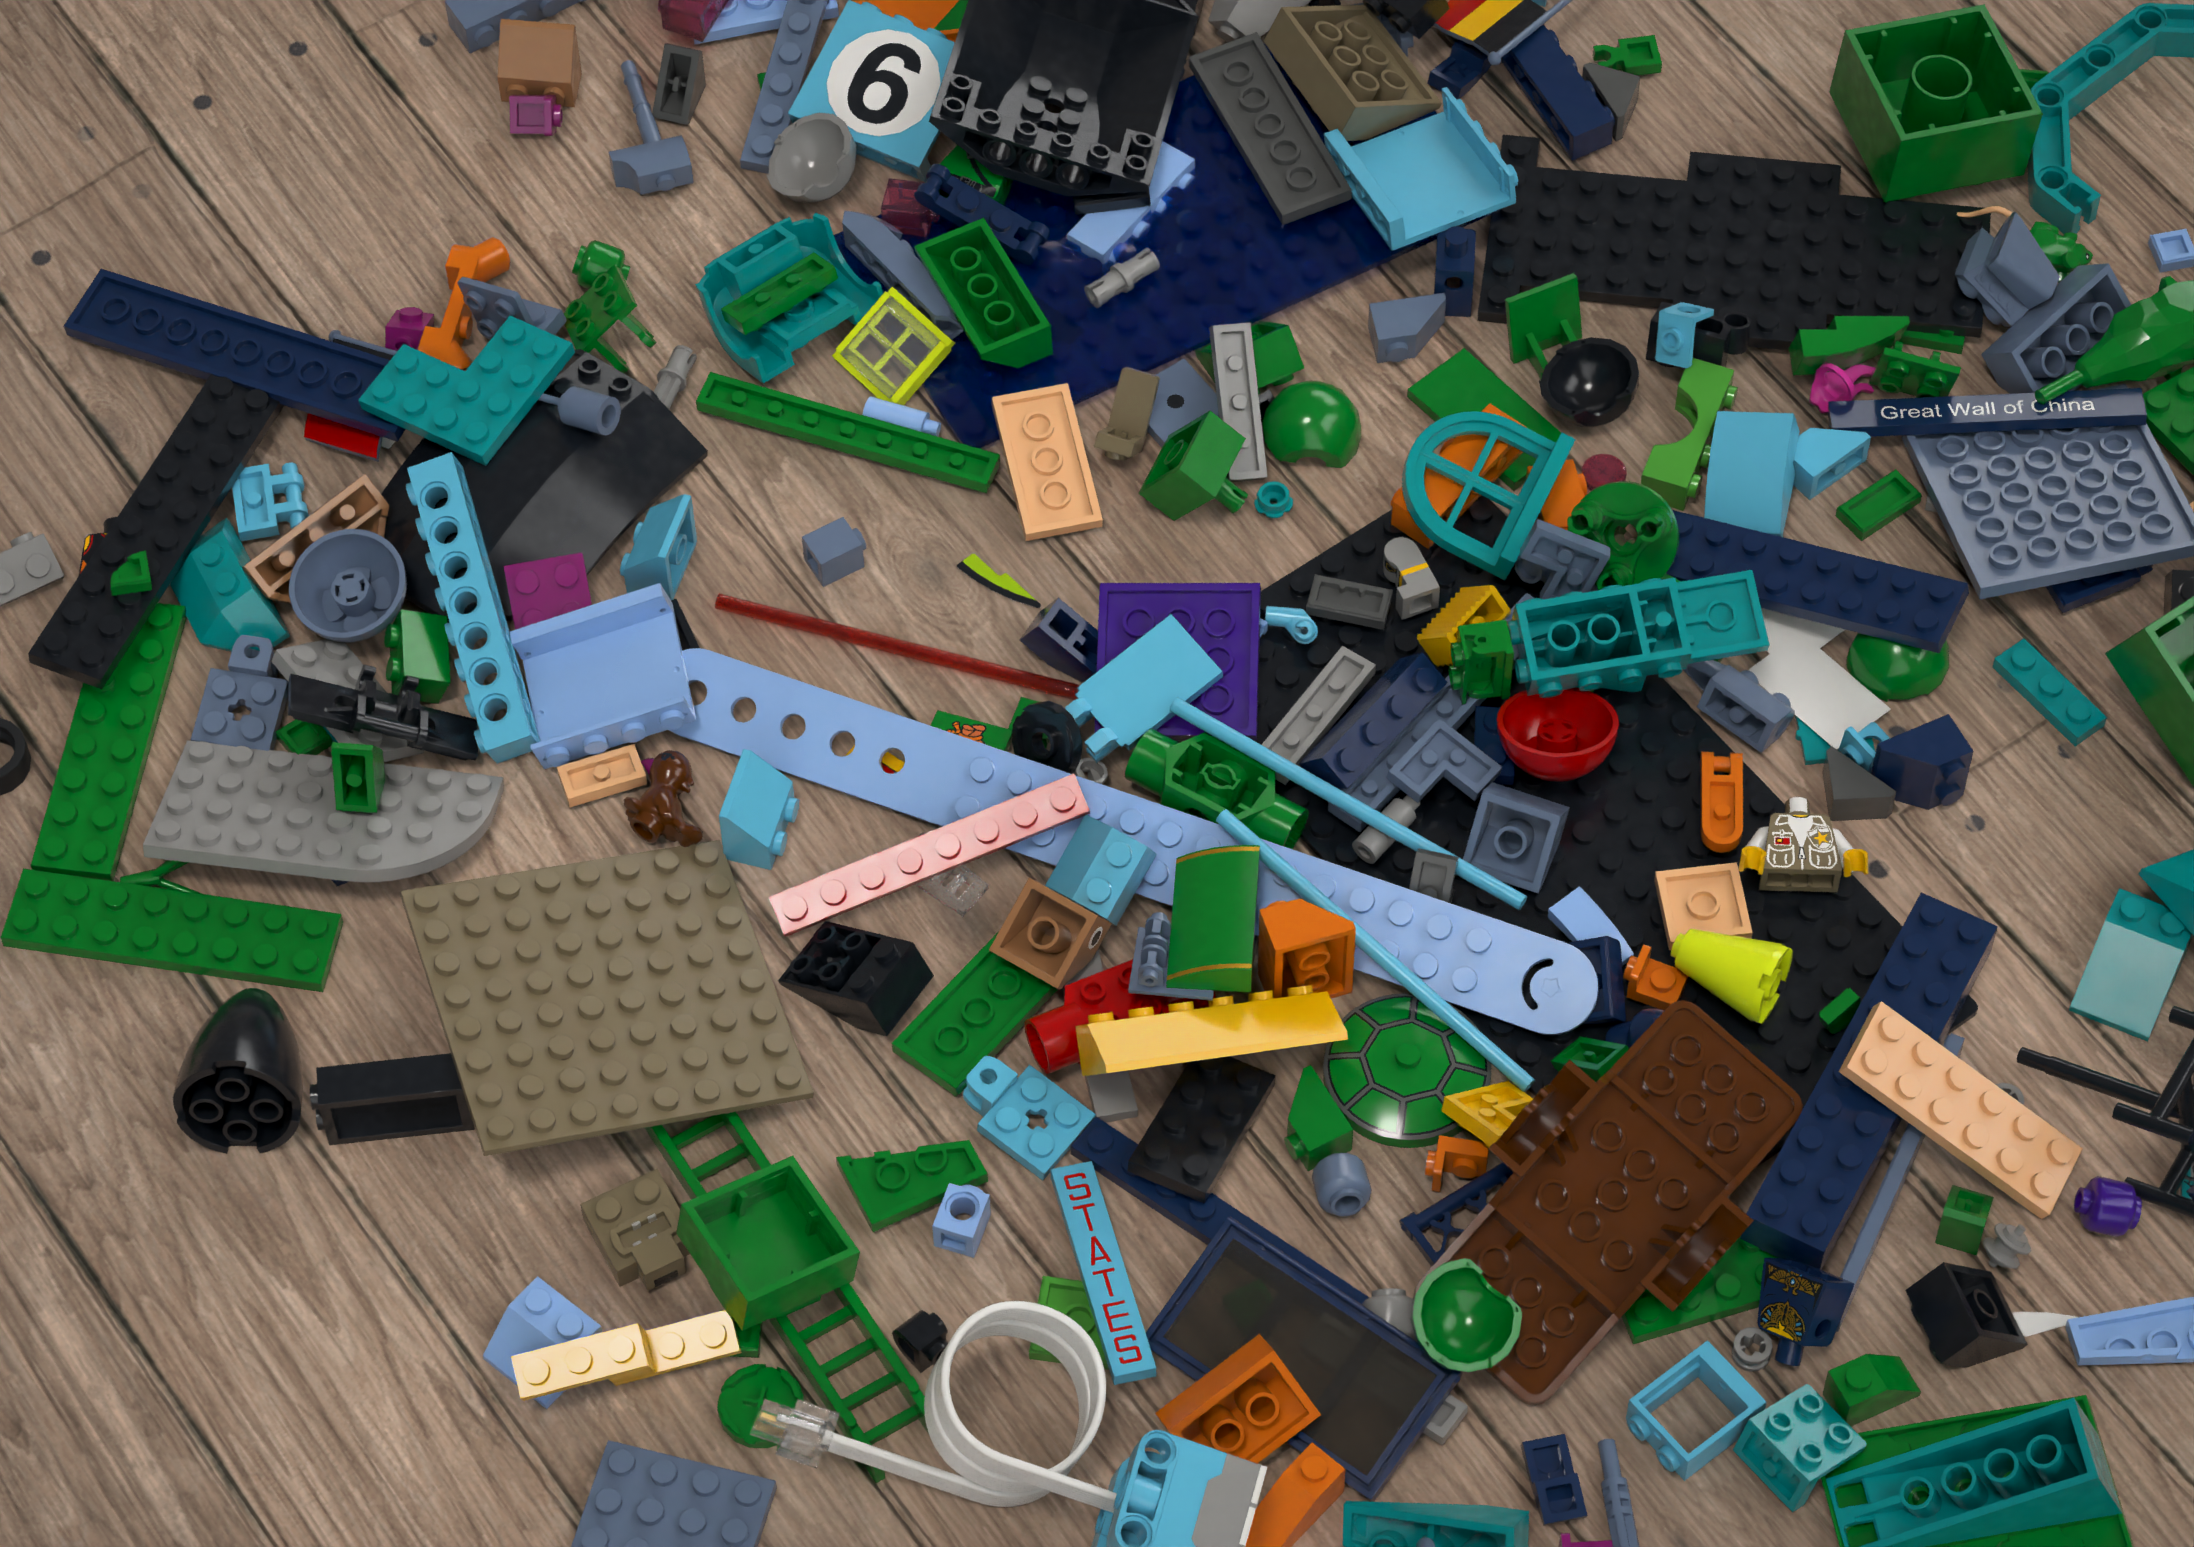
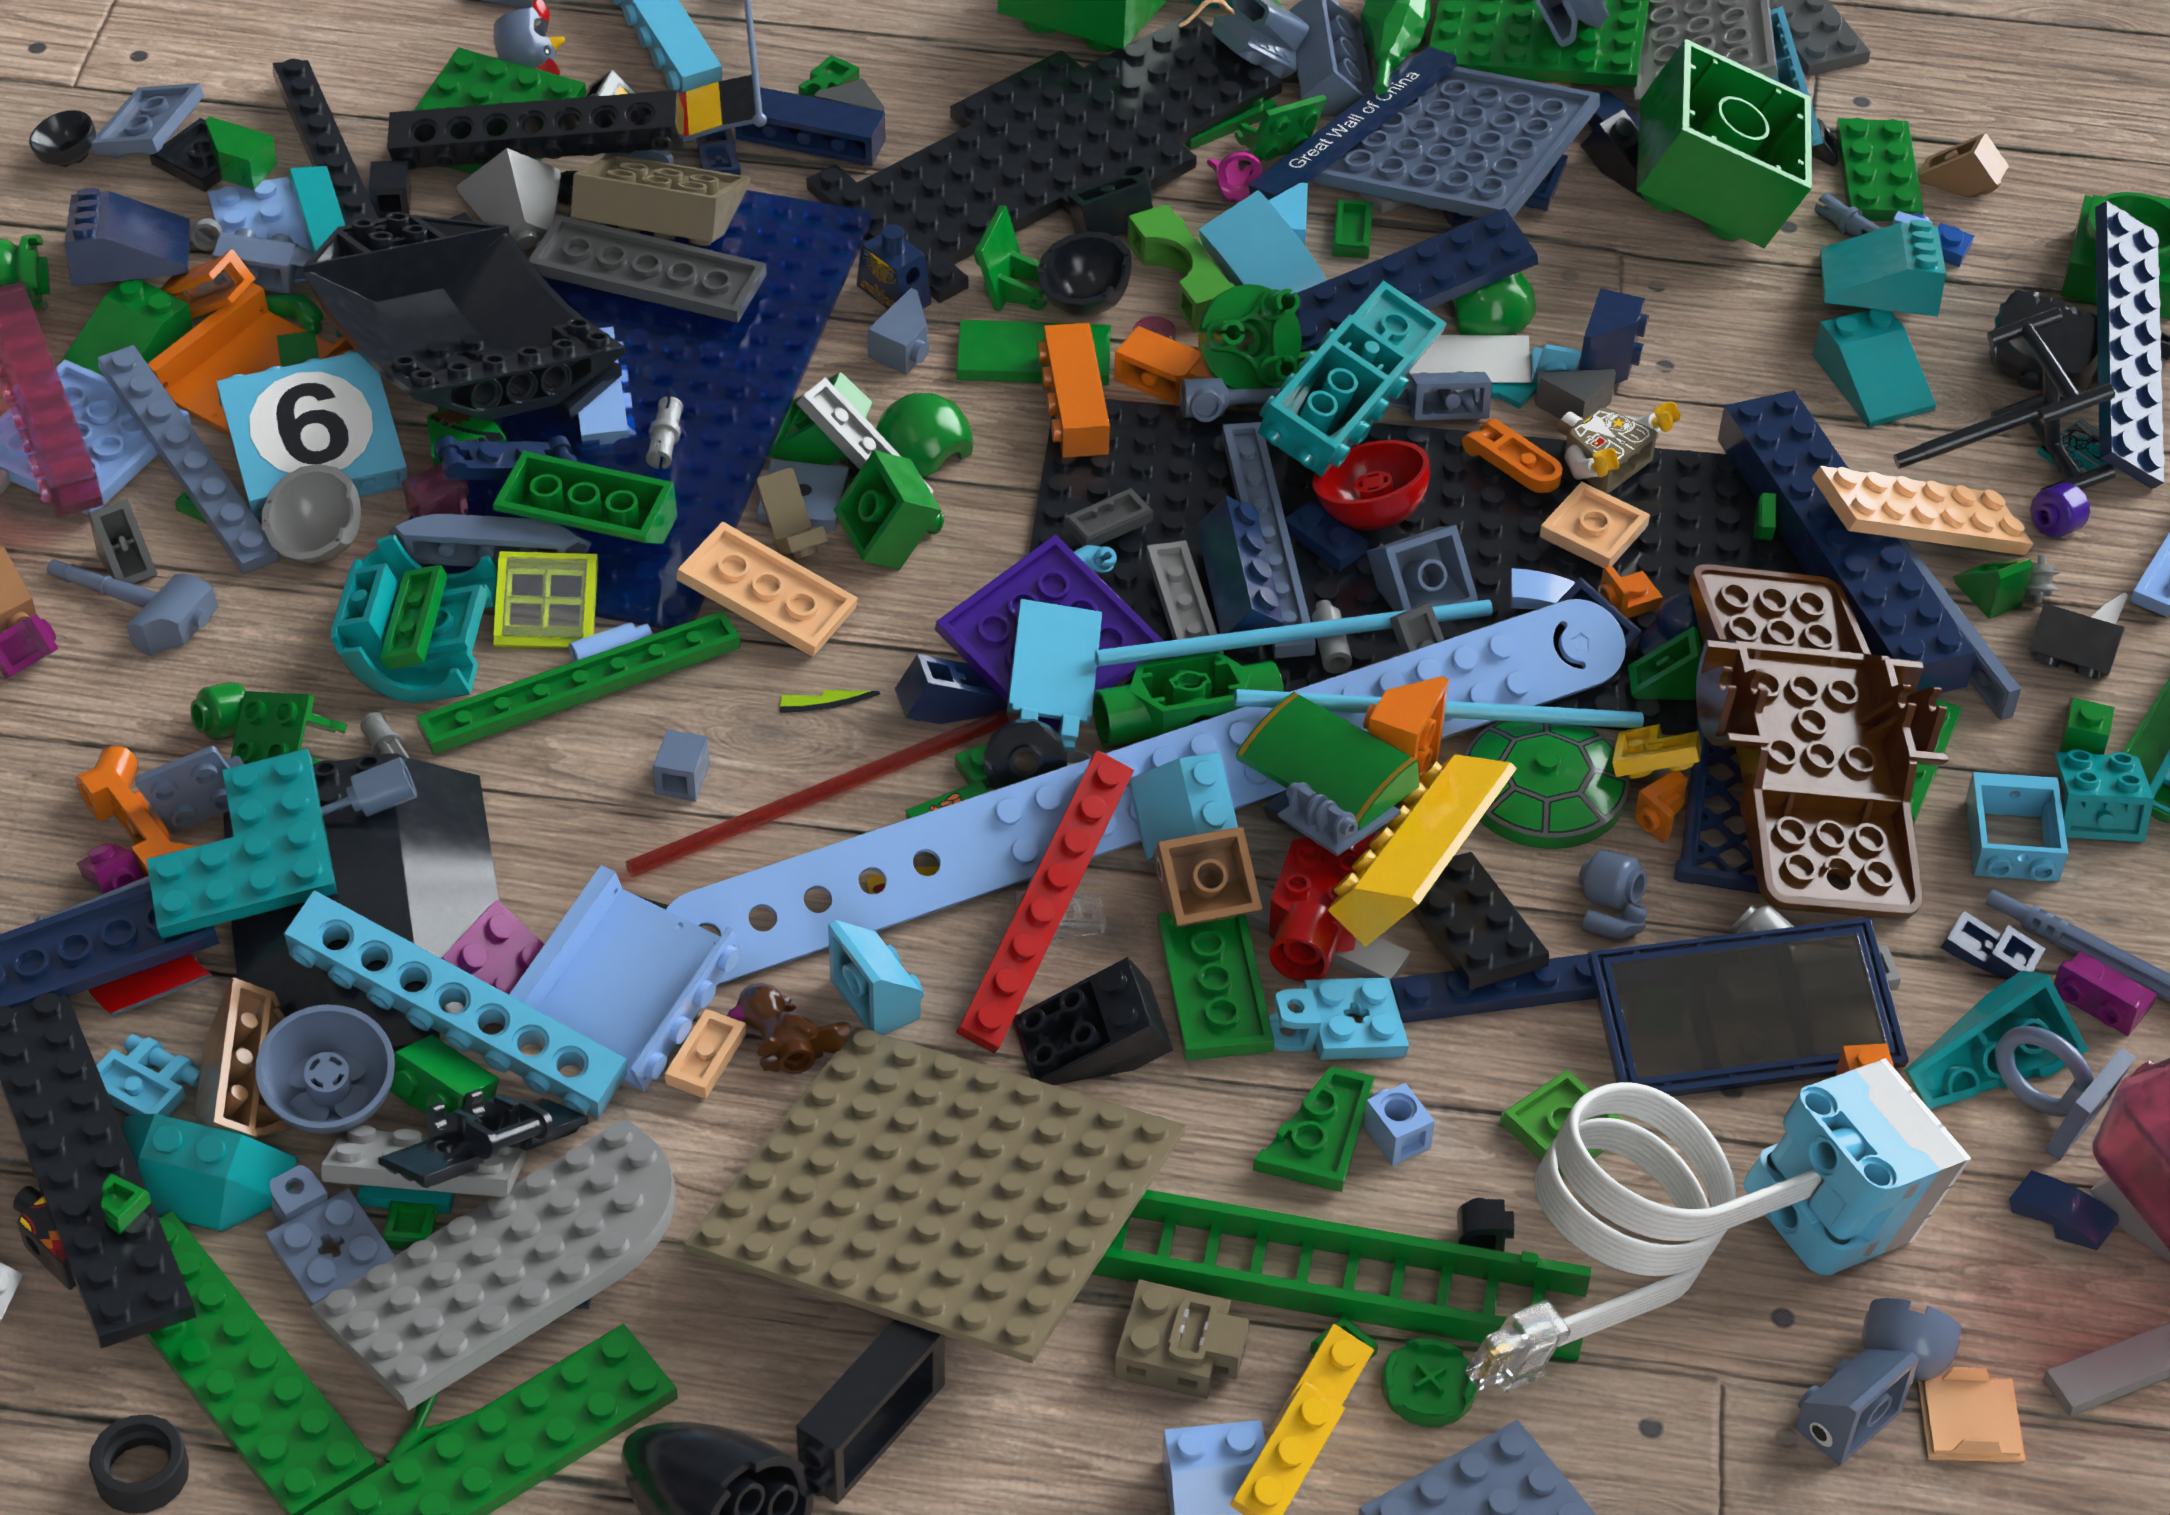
camera: 50 degrees left, 10 degrees down
green slope [331,742,385,813] -> none
medium azure slope [620,494,697,600] -> none
green container [676,1156,860,1331] -> none
medium azure tile [1051,1161,1156,1385] -> none
orange slope [1155,1334,1321,1464] -> none
teal plate [1254,481,1293,519] -> none
green slope [1284,1065,1353,1171] -> none
medium azure panel [1324,87,1519,251] -> none
light grey leg [1383,537,1440,620] -> none
sand blue plate [1386,718,1502,803] -> none
teal window [1402,411,1576,580] -> none
green cylinder [1410,1258,1522,1373] -> none
yellow brick [1417,585,1511,667] -> none
green hinge [1449,620,1514,705] -> none
sand blue plate [1520,519,1610,599] -> none
medium azure bracket [1655,302,1714,368] -> none
neon yellow cone [1671,929,1793,1024] -> none
light grey bush [1732,1327,1773,1372] -> none
dark blue torso [1757,1258,1854,1366] -> none
green slope [1789,316,1910,376] -> none
teal plate [1992,638,2107,747] -> none
none -> sand blue arm [1582,903,1648,940]

